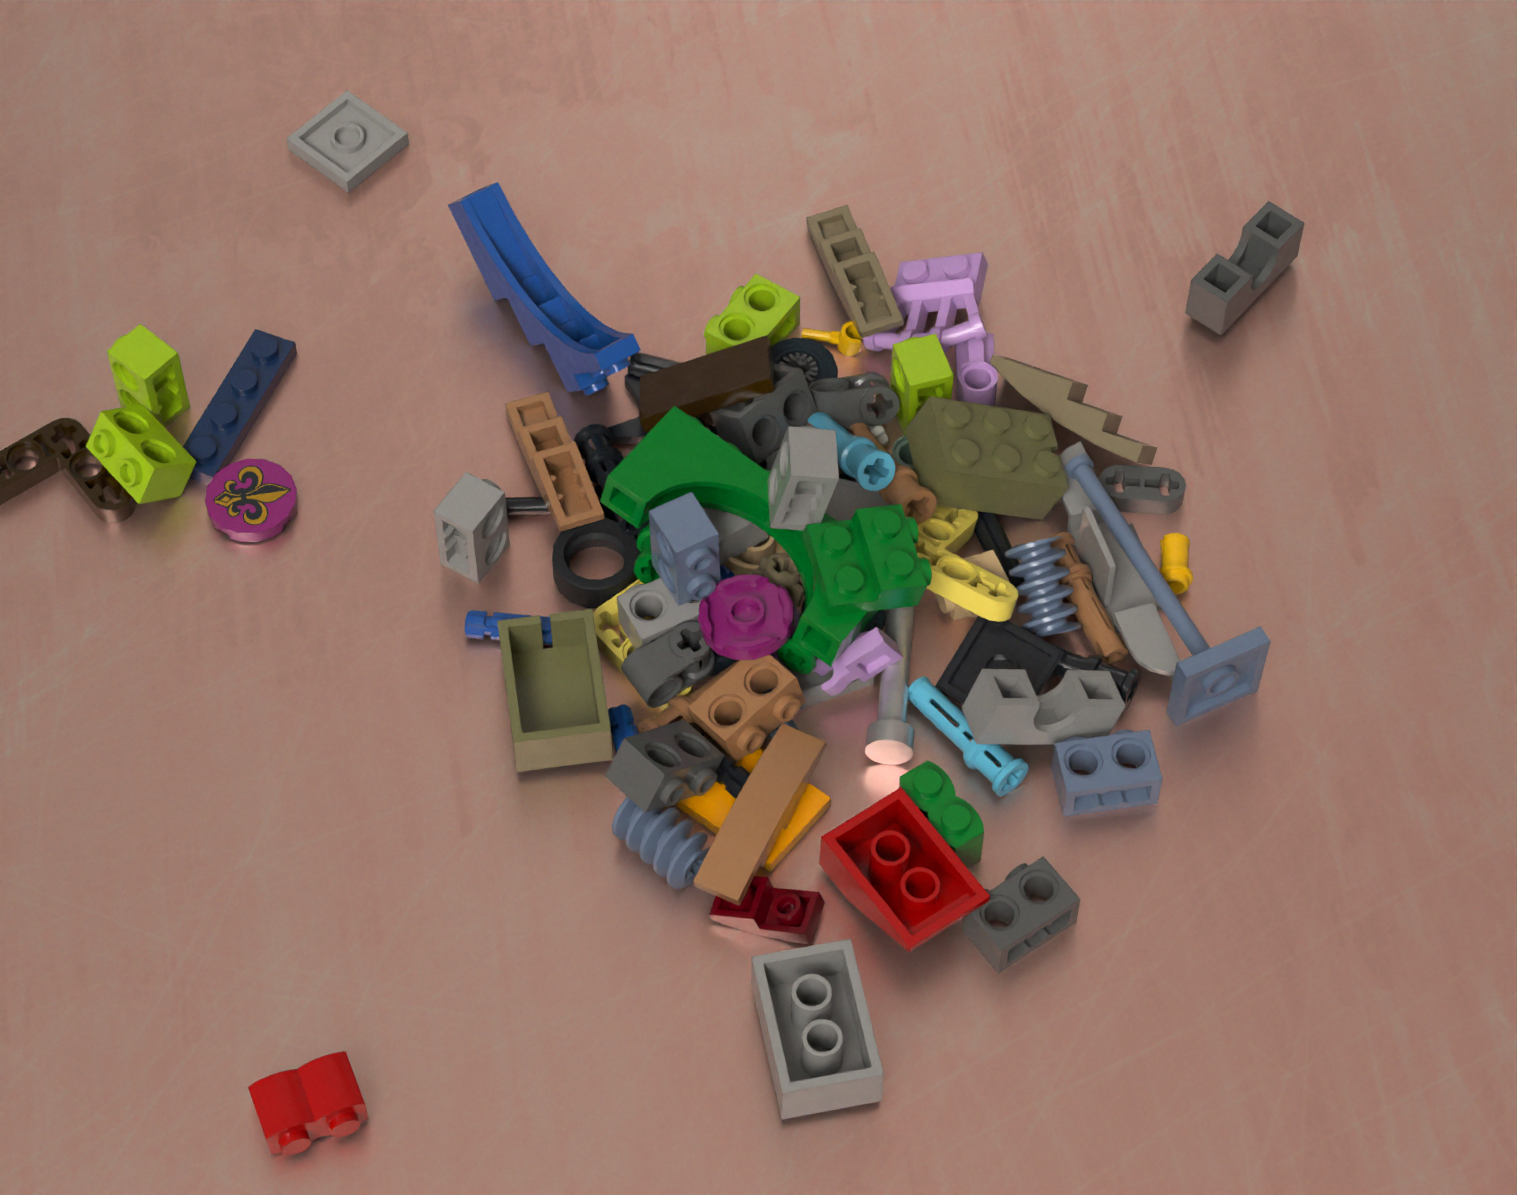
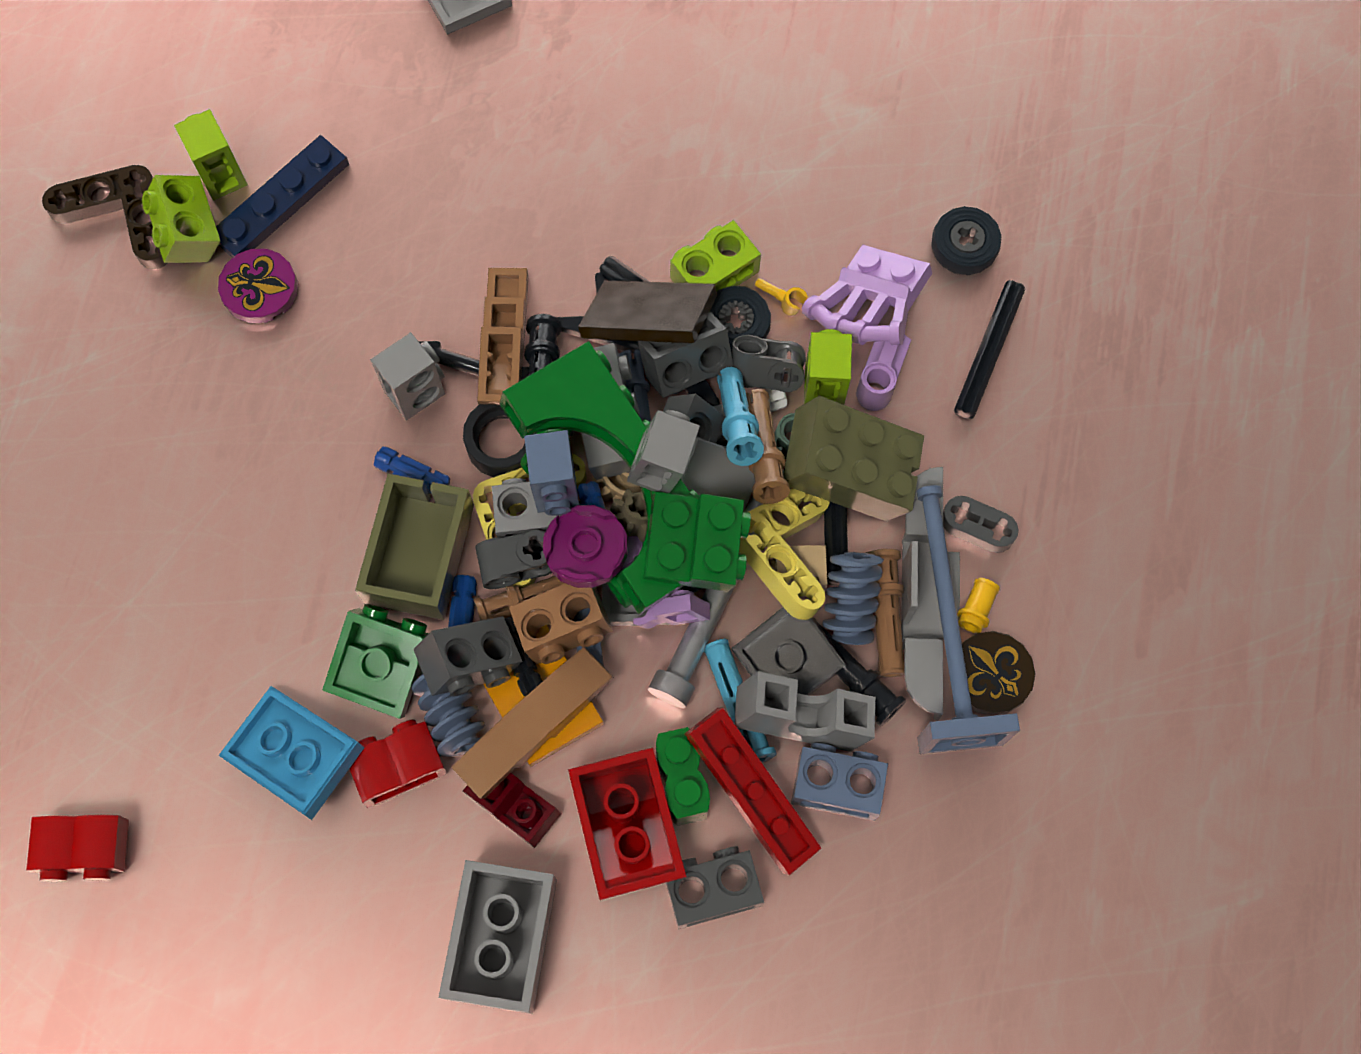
camera: 20 degrees right, 15 degrees up
blue arch [448,182,641,395] -> none
dark tan slope [806,205,904,338] -> none
dark tan slope [990,354,1157,465] -> none
dark grey arch [1185,201,1305,335] -> none
none -> dark azure tile [218,686,365,820]
none -> green plate [322,604,429,719]
none -> red brick [349,719,447,808]
none -> red plate [684,707,822,875]
none -> black bush [931,206,1001,275]
none -> black axle [954,280,1025,419]
none -> tile [962,631,1035,715]

